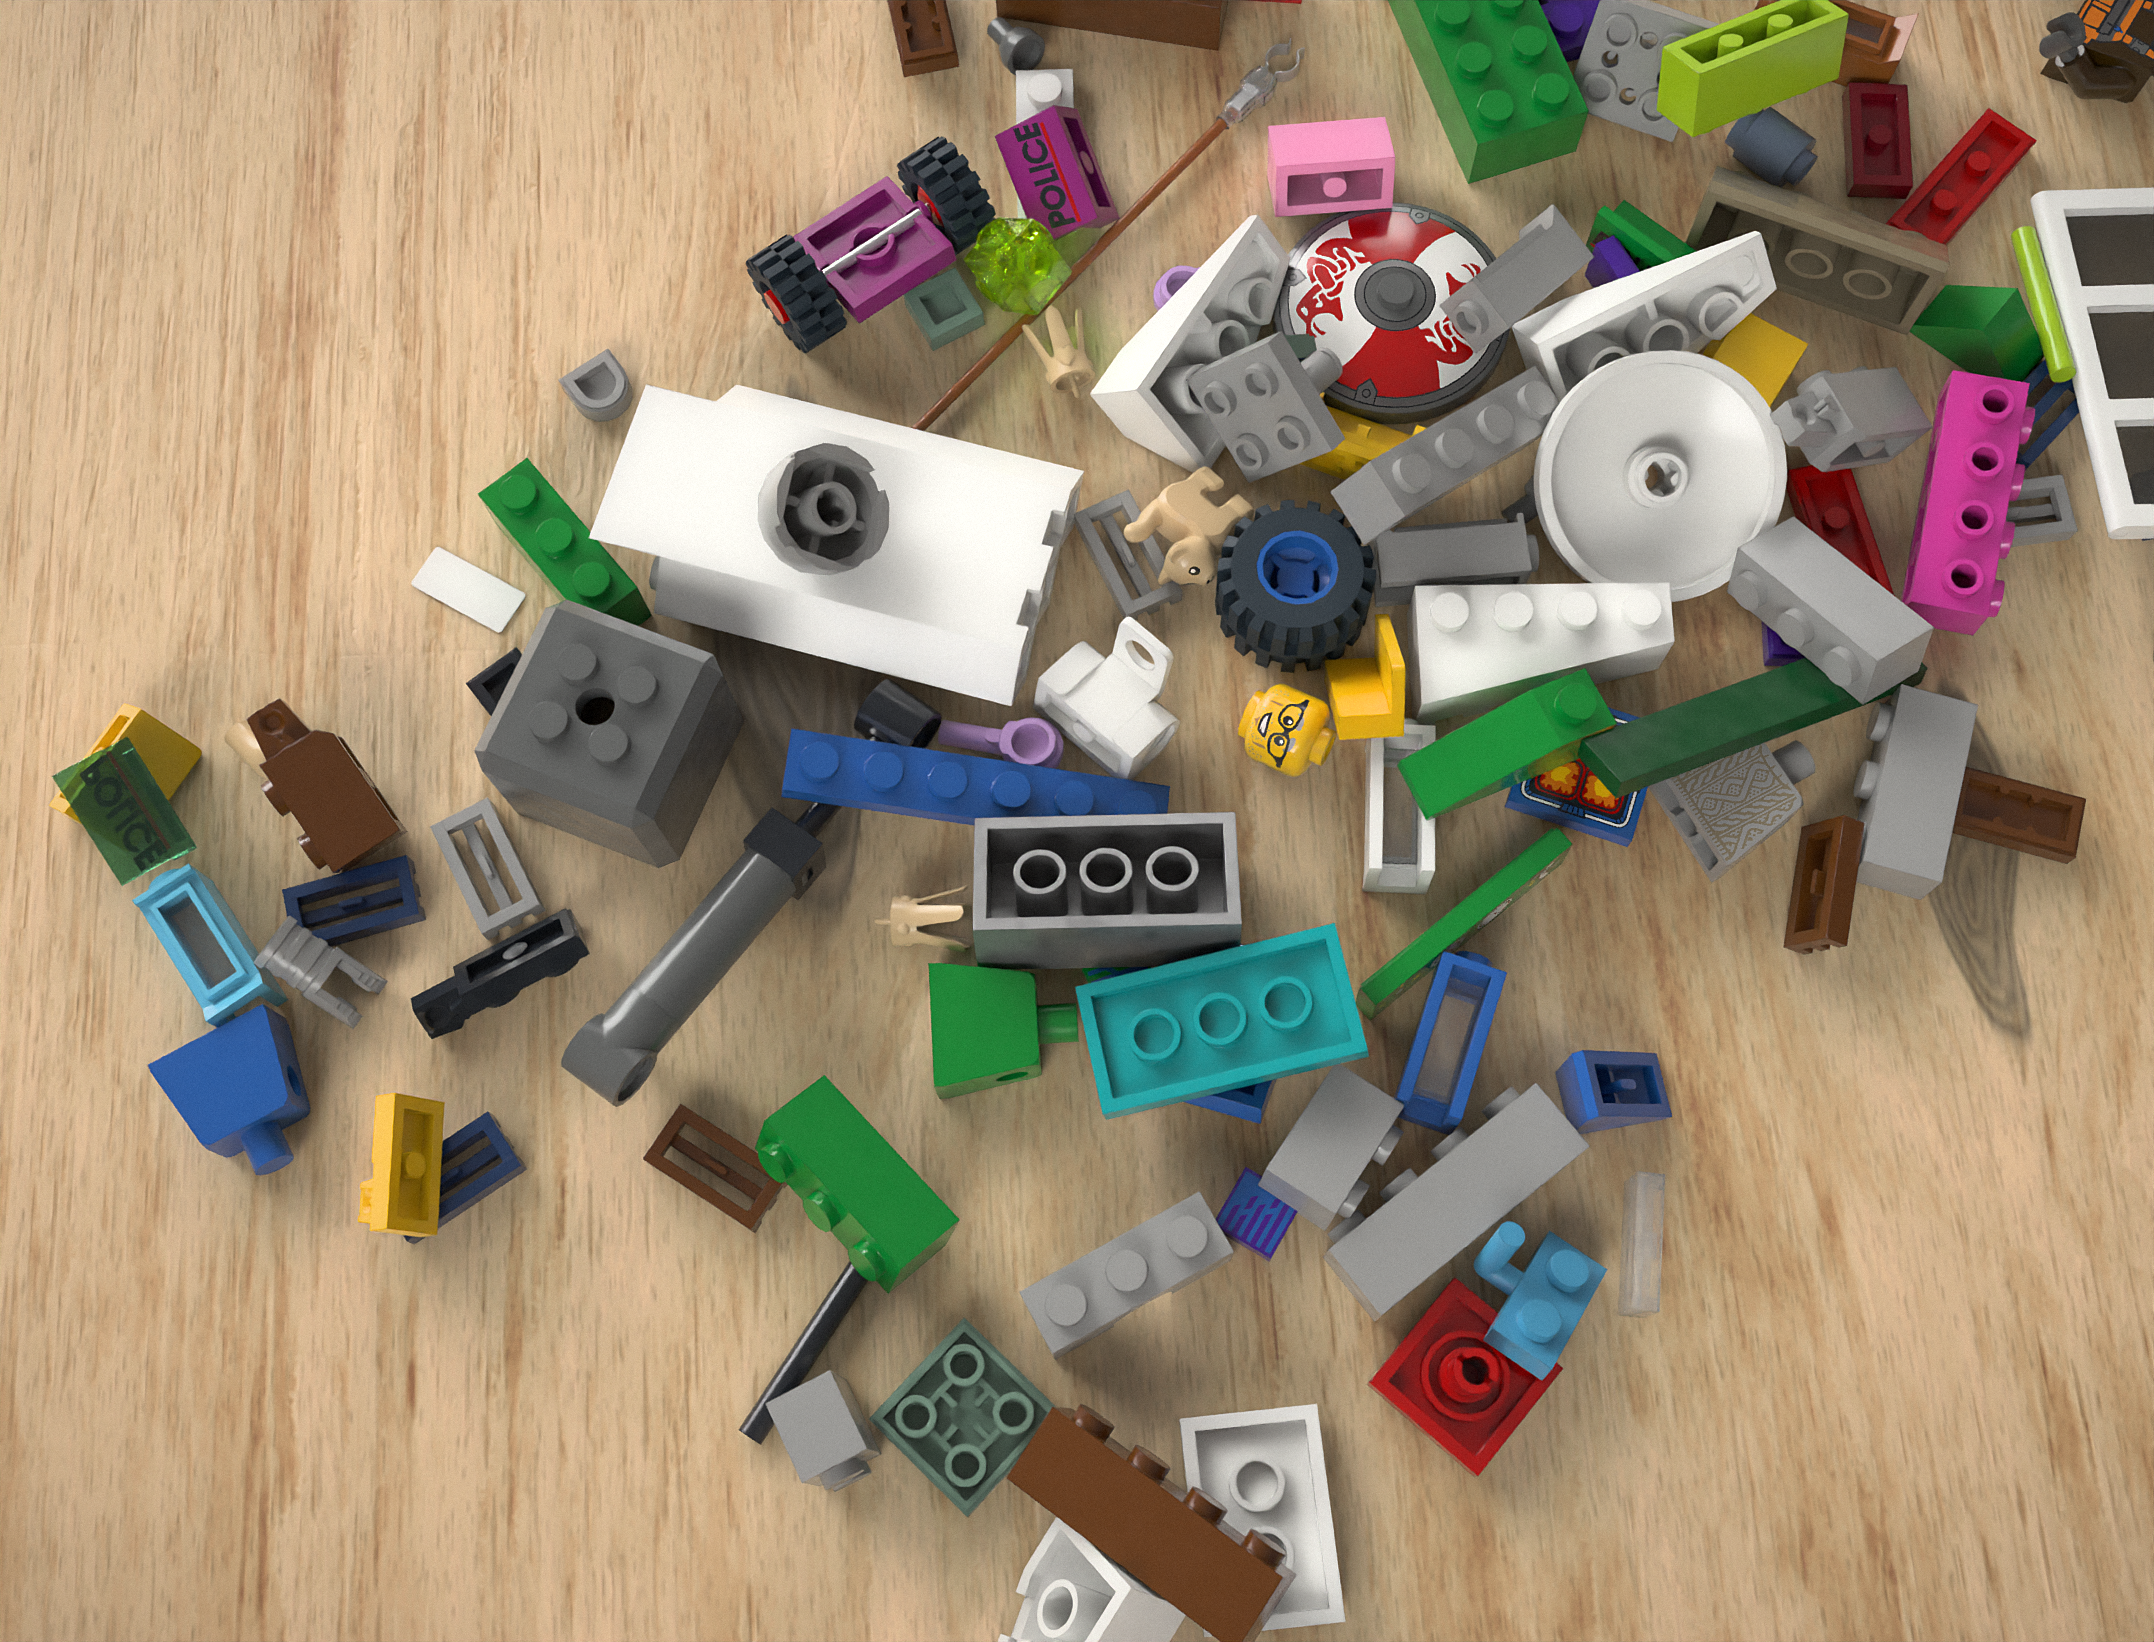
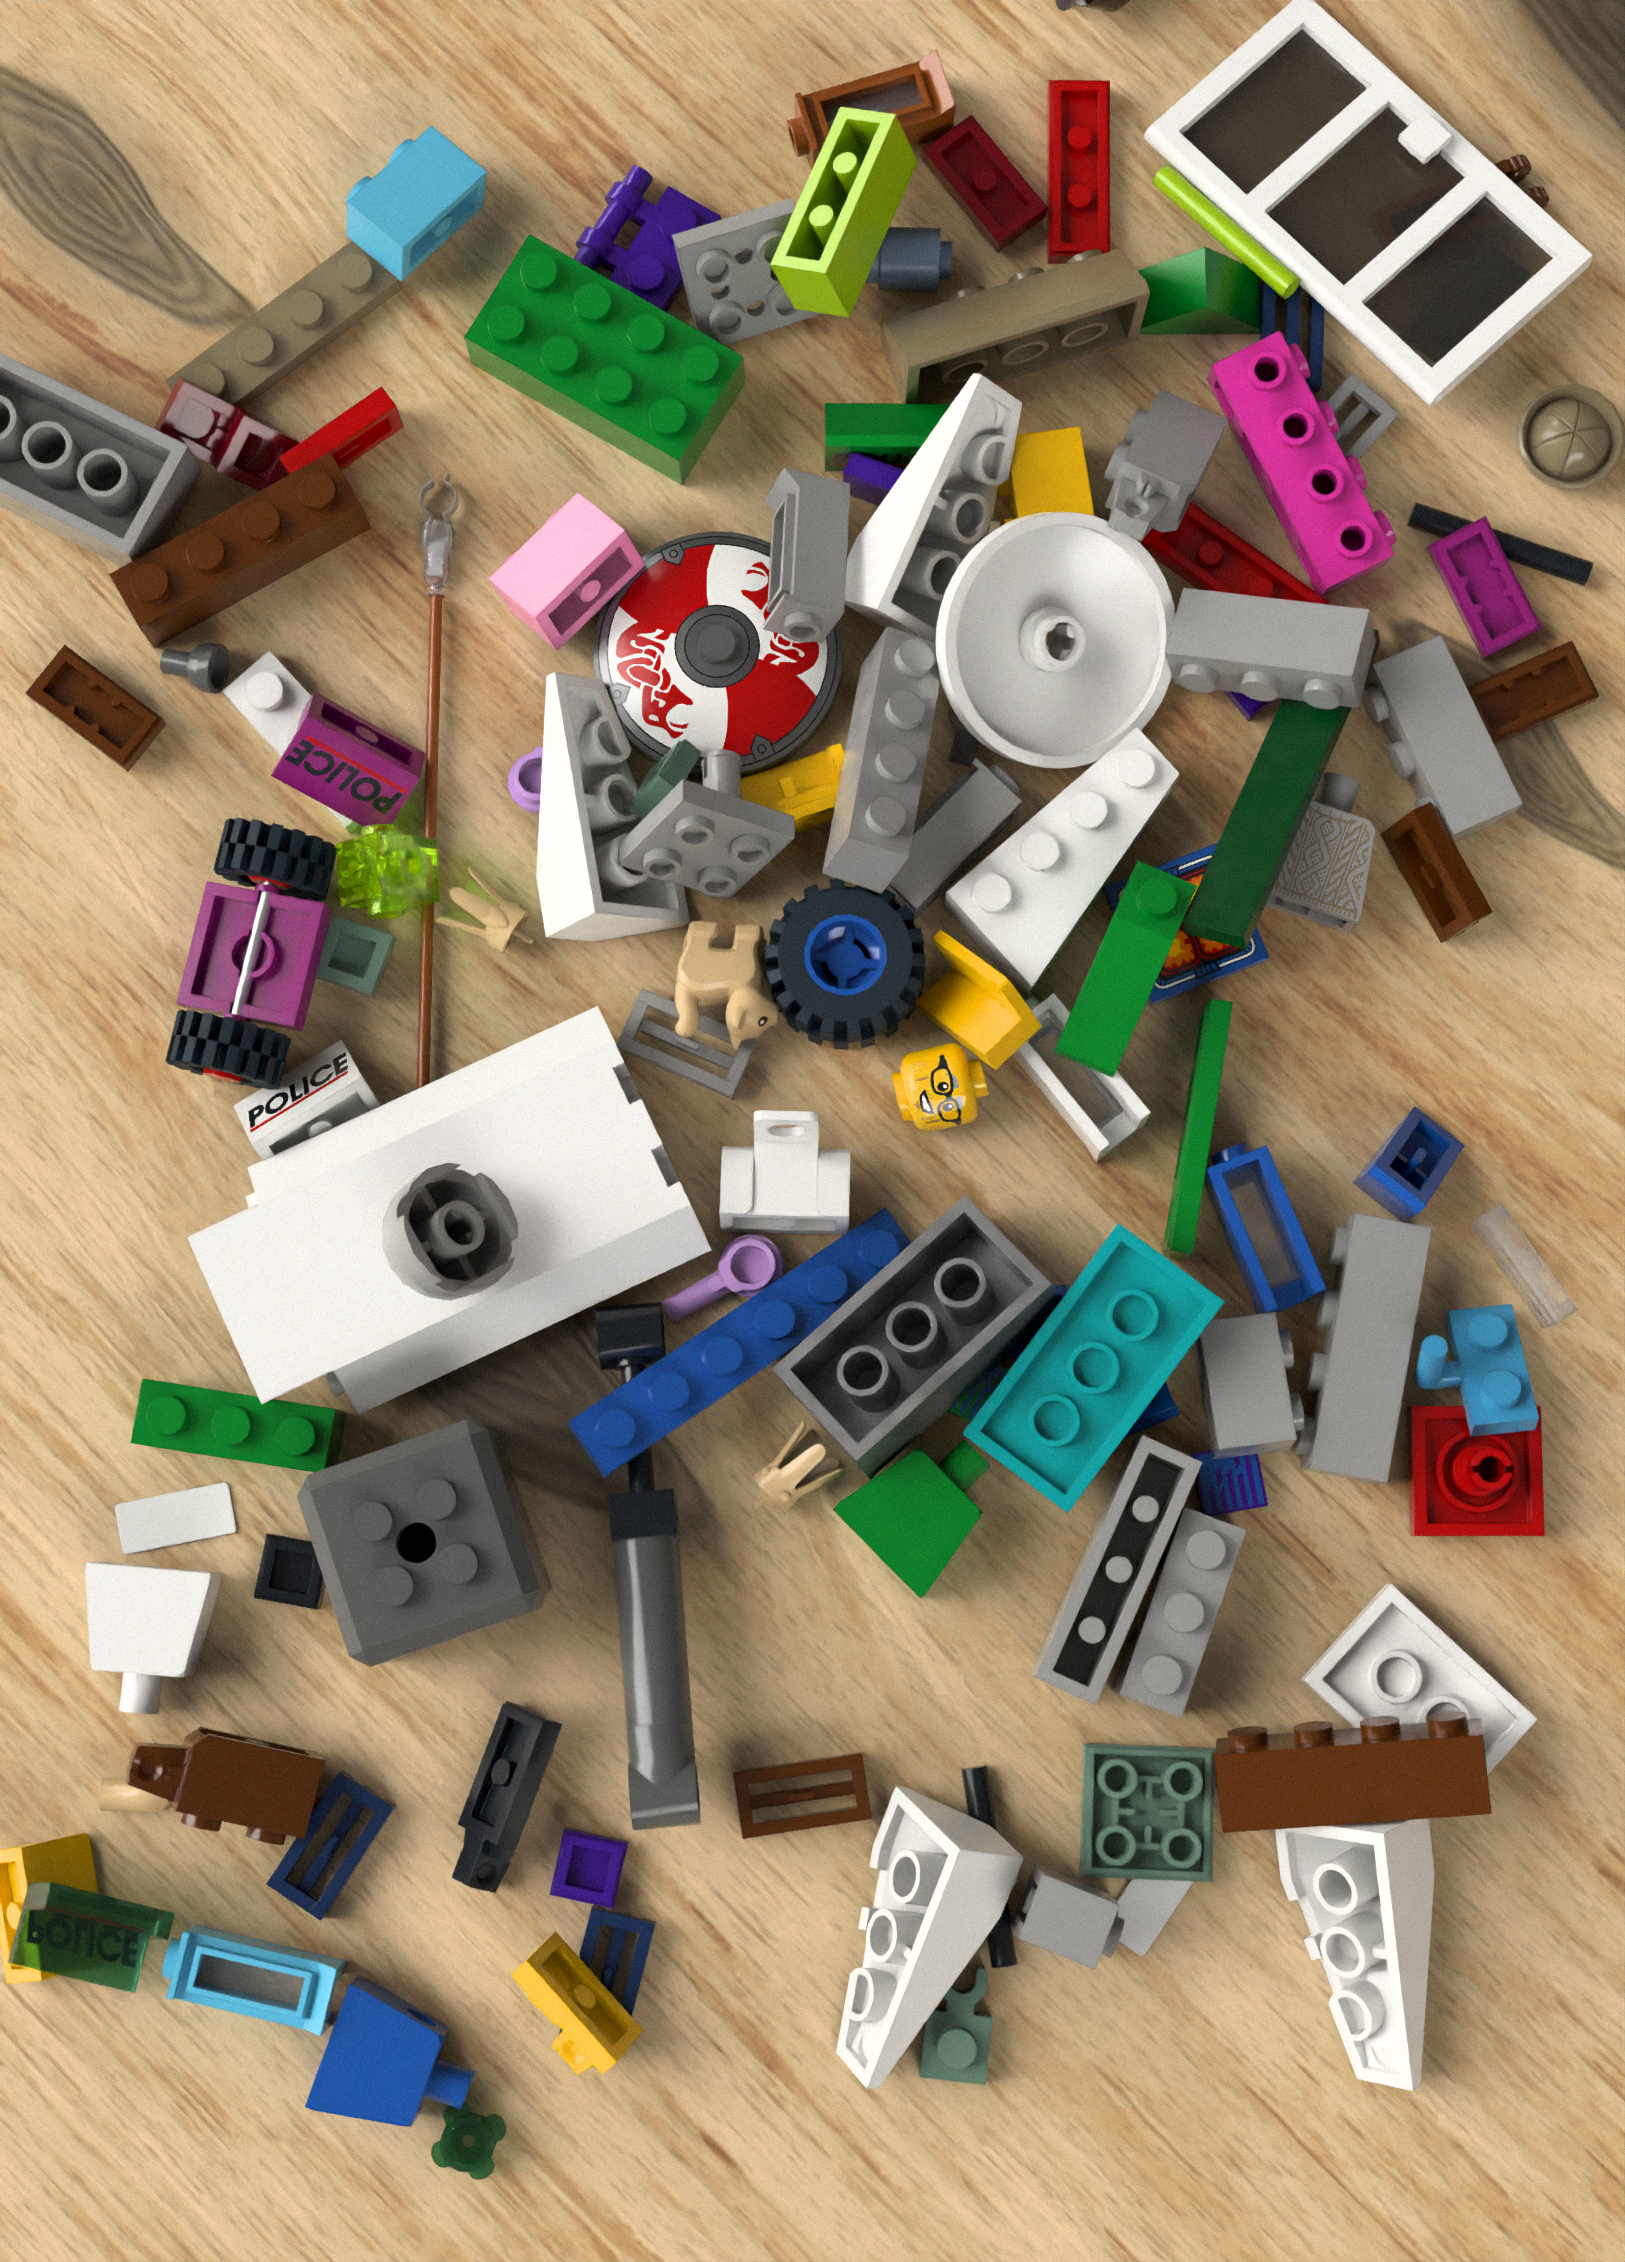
camera: 45 degrees left, 10 degrees up
light grey hinge [253,915,388,1029] -> none
light grey tile [430,797,546,940] -> none
light grey tile [559,349,633,422] -> none
green brick [755,1075,960,1294] -> none
none -> white torso [85,1562,222,1714]
none -> white panel [234,1040,382,1161]
none -> clear green plate [431,2103,507,2180]
none -> dark purple tile [549,1827,629,1909]
none -> white wedge [836,1786,1024,2089]
none -> sand green plate [919,1965,992,2085]
none -> light grey brick [1030,1435,1203,1705]
none -> white sticker [1117,1879,1194,1956]
none -> black bar [1407,502,1593,586]
none -> magenta plate [1426,516,1542,658]

